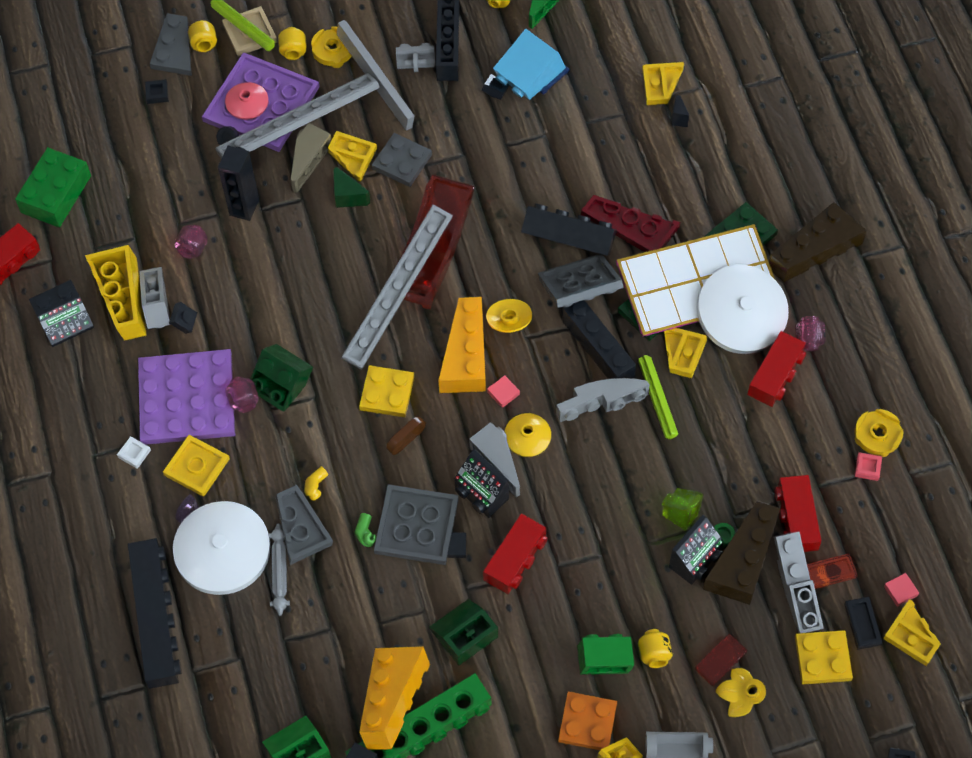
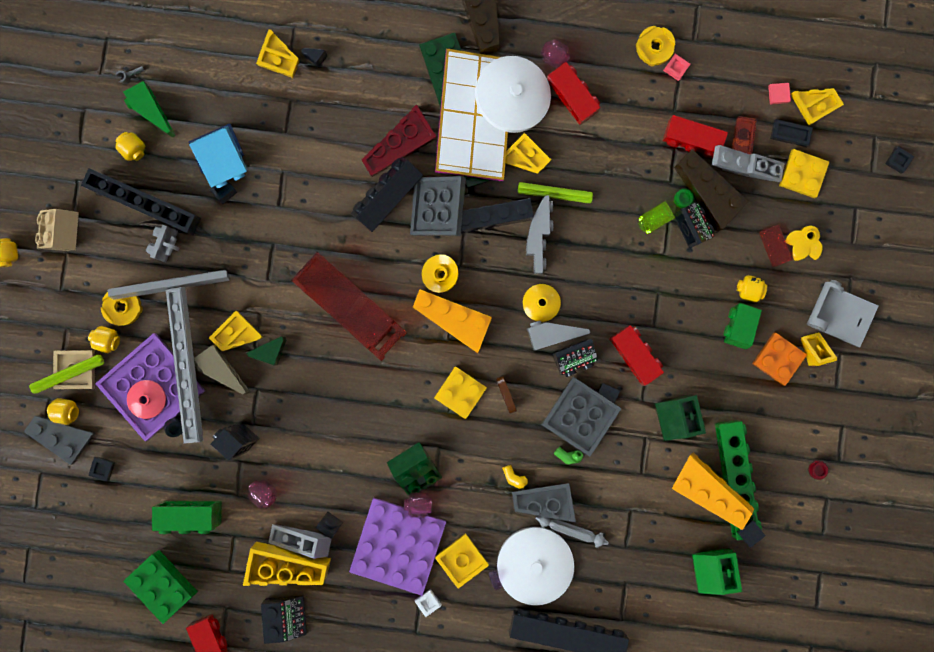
camera: 75 degrees left, 25 degrees up
light grey tile [342,205,453,370] -> none
dark grey plate [372,133,432,187] -> none
coral tile [487,375,520,408] -> none
none -> green brick [152,501,222,534]

